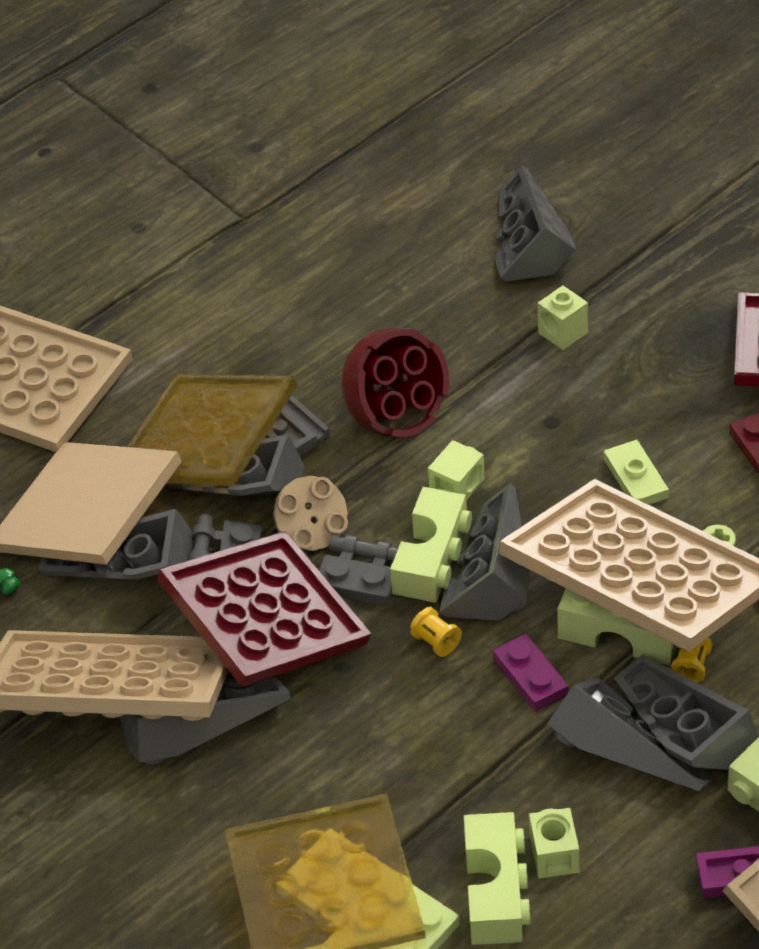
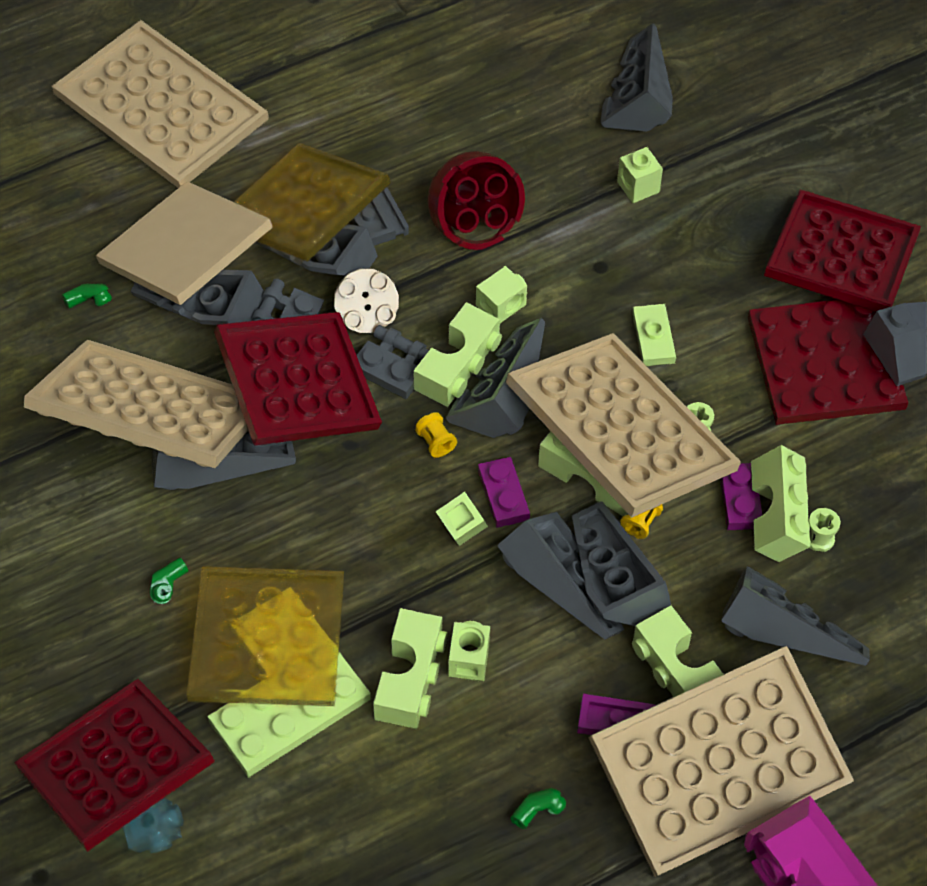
camera: 10 degrees right, 10 degrees up
none -> green arm [149,557,189,604]
none -> yellowish green brick [436,492,488,546]

